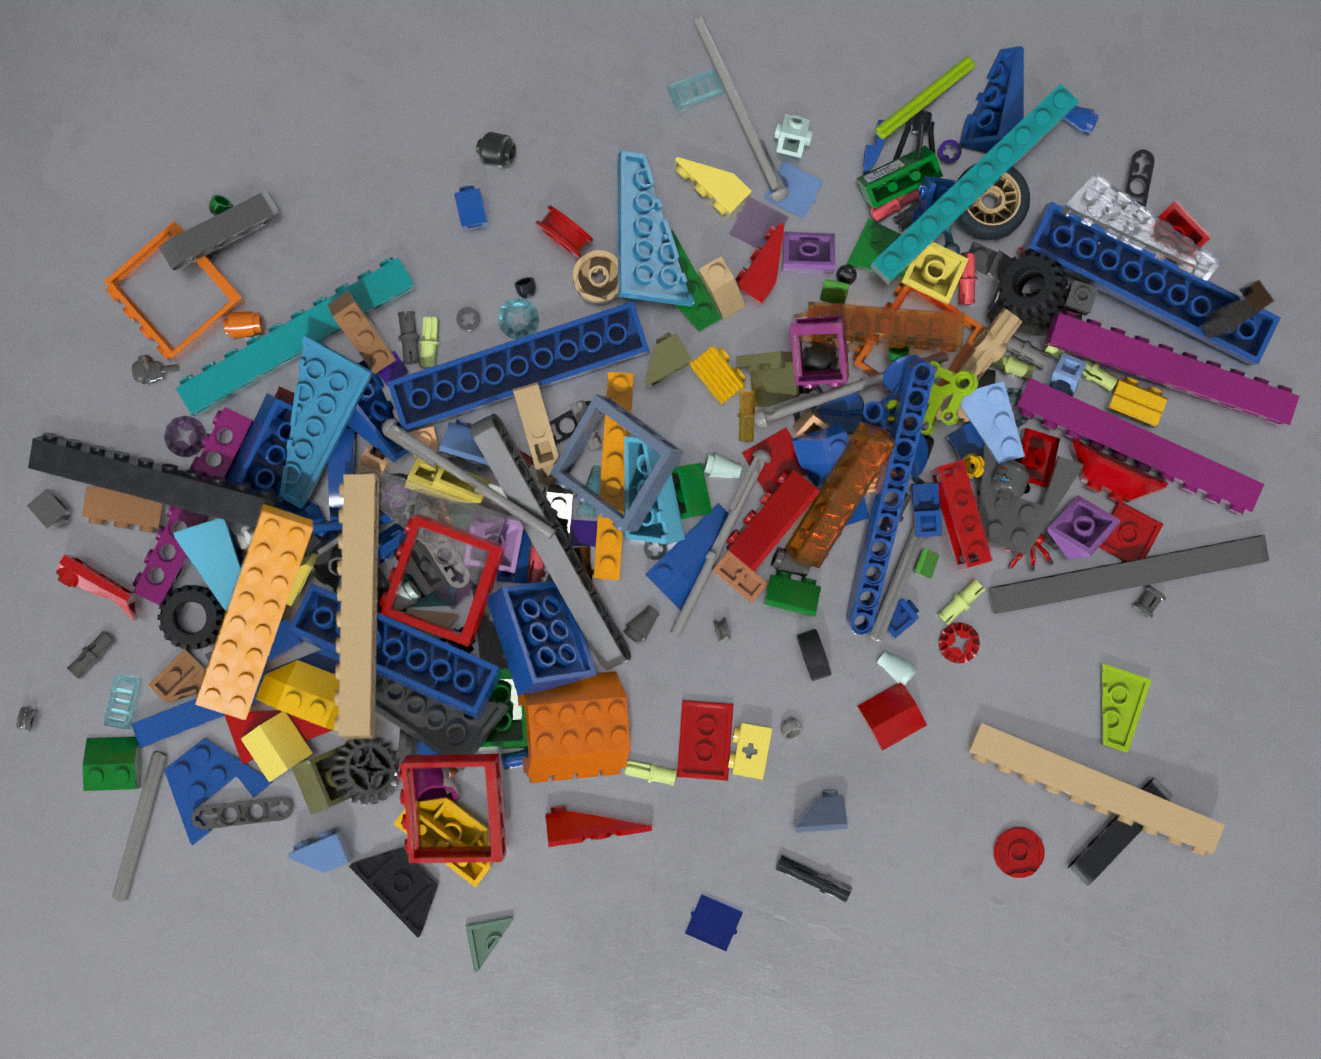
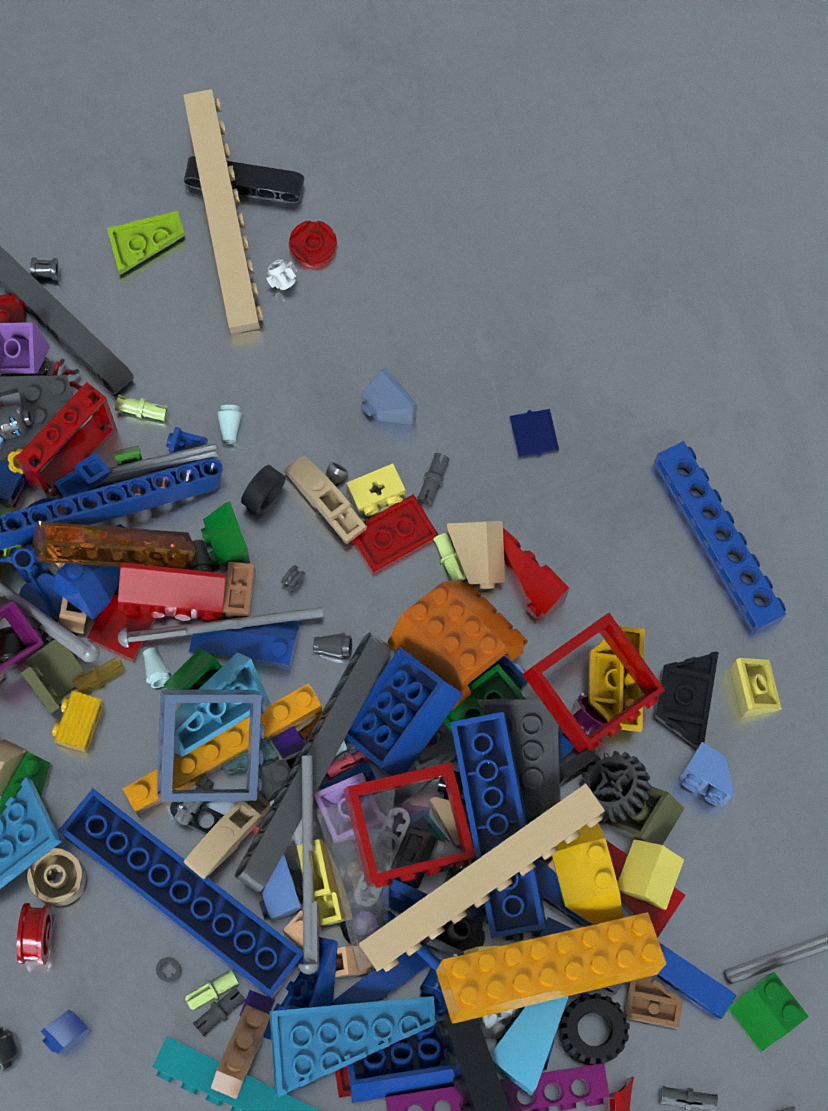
camera: 125 degrees left, 15 degrees down
clear light blue slope [103,674,141,730] -> none
blue wing [164,737,273,846] -> none
dark grey beam [191,797,293,830] -> none
sand green tile [466,915,513,972] -> none
clear light blue gear [498,298,539,339] -> none
black hinge [514,277,536,299] -> none
dark grey bush [644,541,667,560] -> none
olive slope [645,332,692,390] -> none
black pin [775,855,852,903] -> none
red slope [857,683,927,751] -> none
red gear [939,622,980,664] -> none
none -> white gear [266,259,297,290]
none -> tan slope [284,455,367,544]
none -> dark grey pin [417,453,450,505]
none -> tan slope [447,521,505,589]
none -> blue brick [654,441,786,634]
none -> light yellow slope [730,658,782,718]

